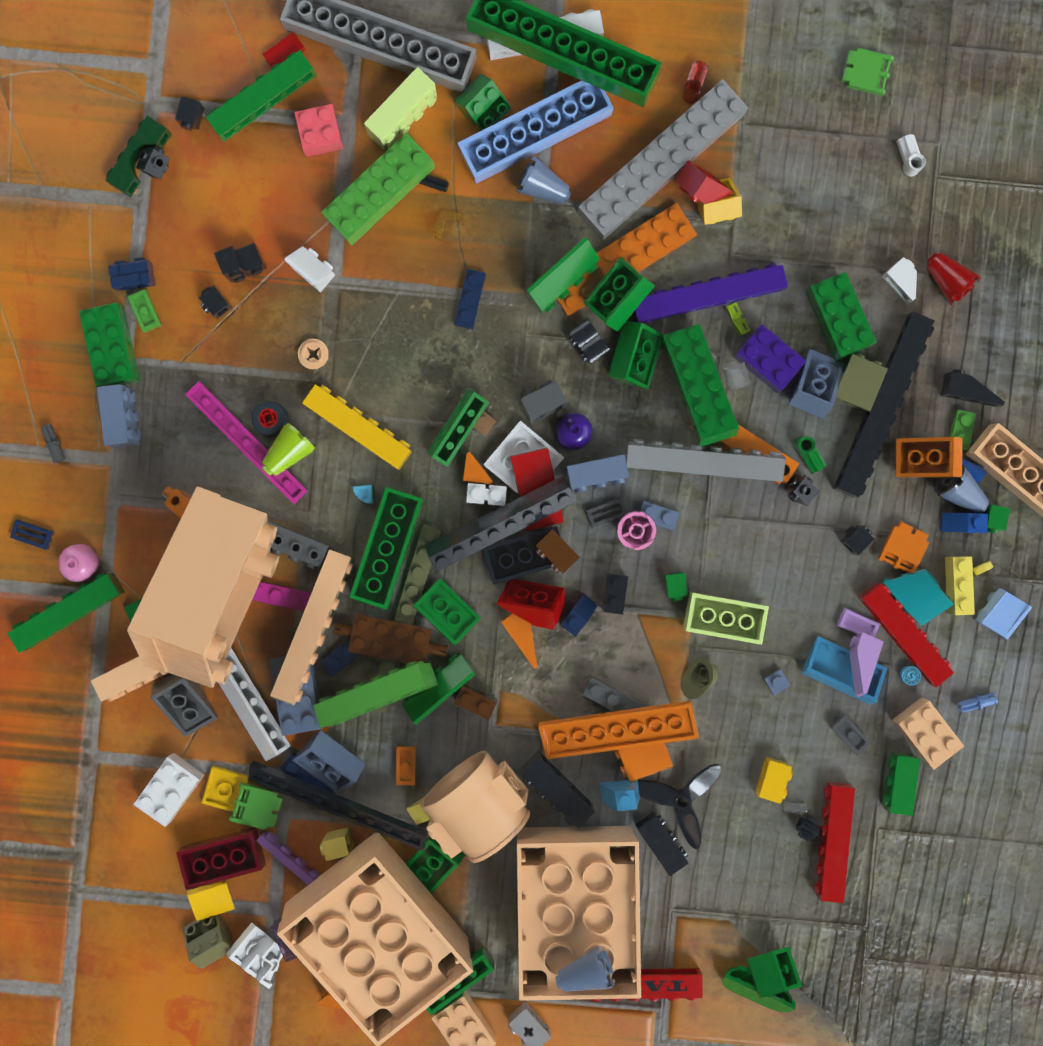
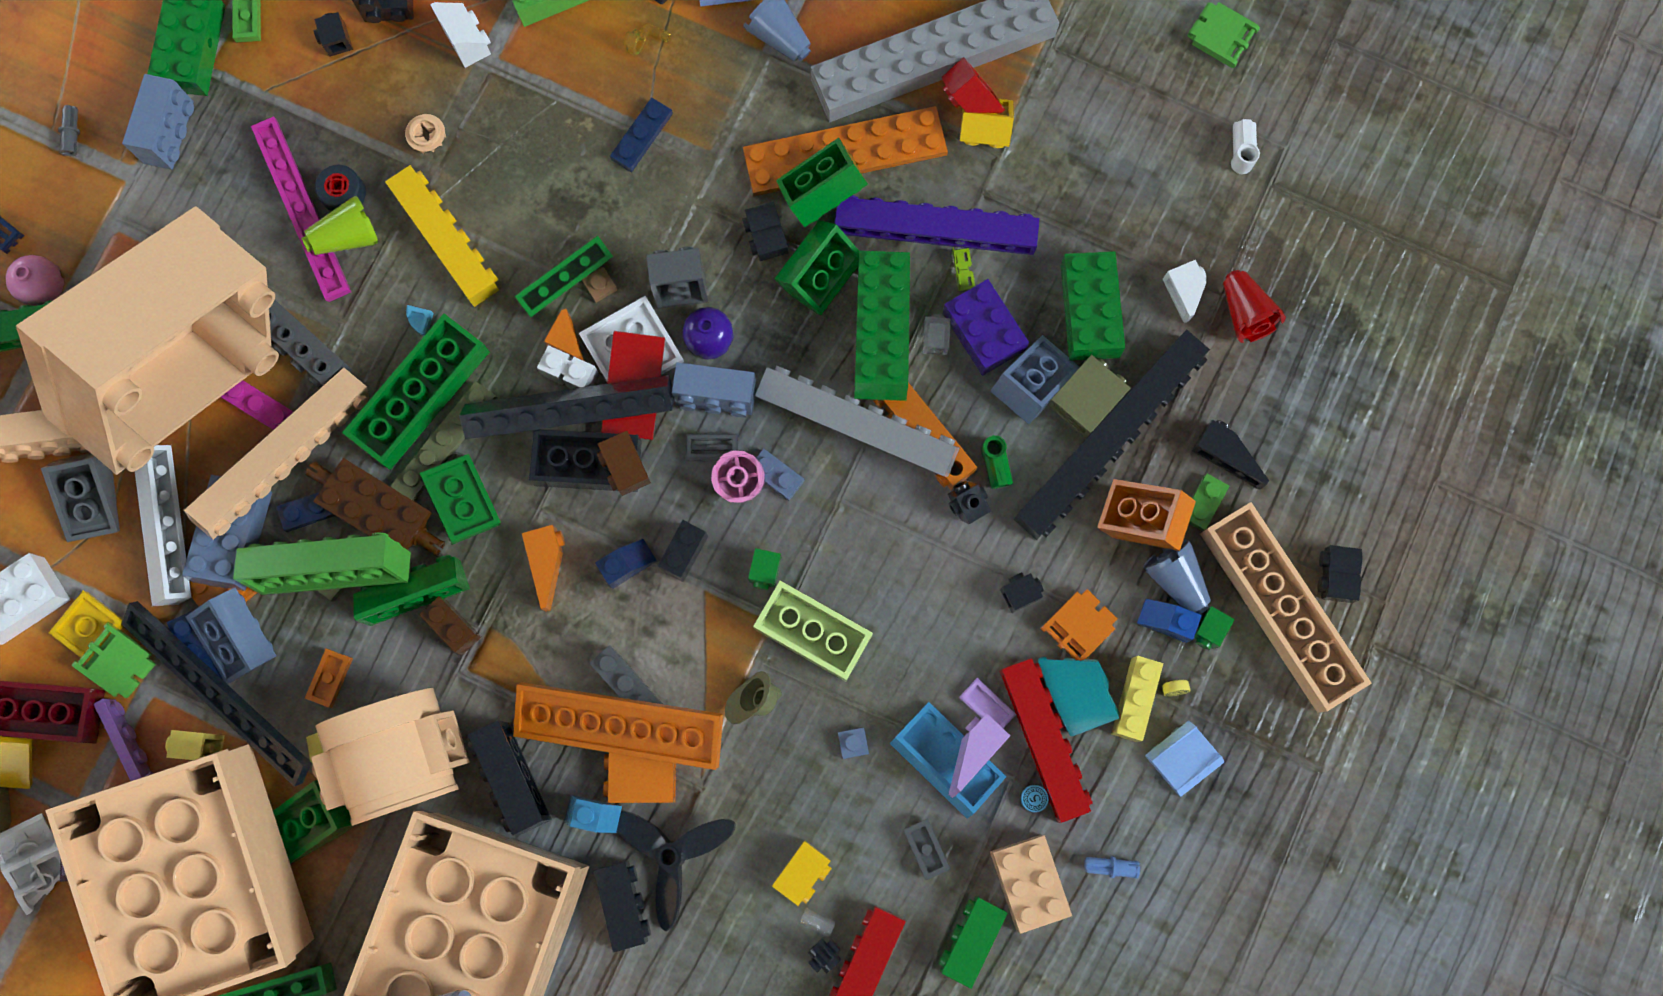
camera: 20 degrees right, 10 degrees down
red slope [497,579,565,630] -> none
green slope [526,237,600,314] -> none
blue cone [962,458,987,484] -> none

